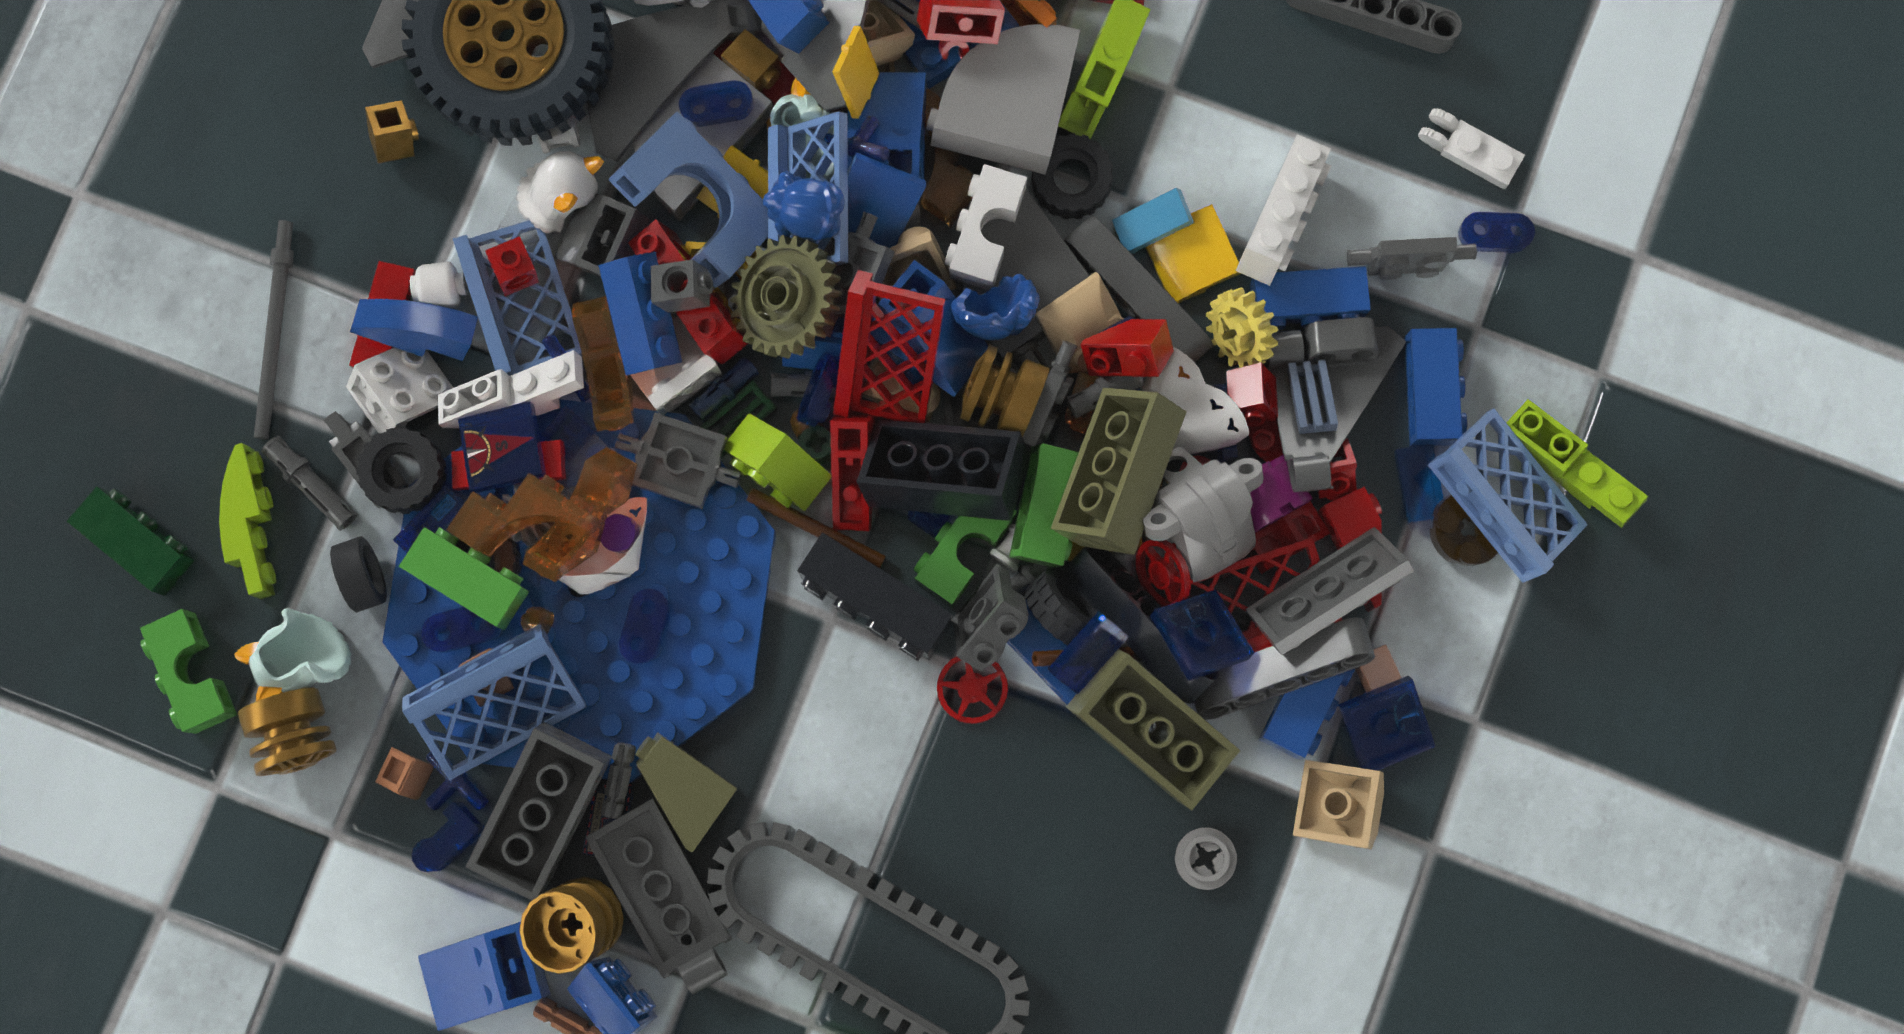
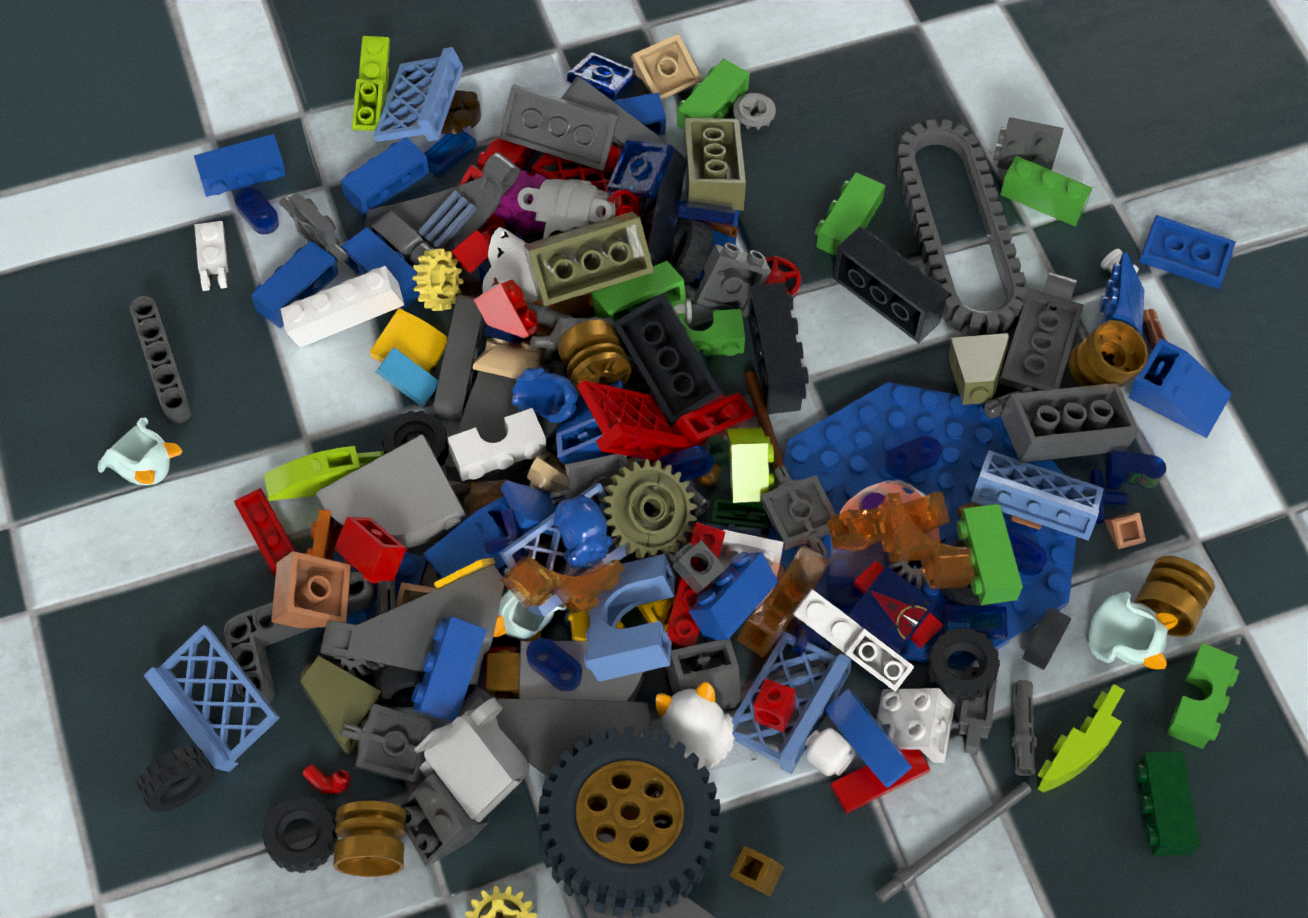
camera: 135 degrees left, 20 degrees down
none -> blue brick [193,134,286,197]
none -> blue brick [251,240,339,329]
none -> clear orange arch [500,556,625,613]
none -> bright green brick [676,58,750,130]
none -> bright green brick [815,172,885,256]
none -> black brick [833,226,948,344]

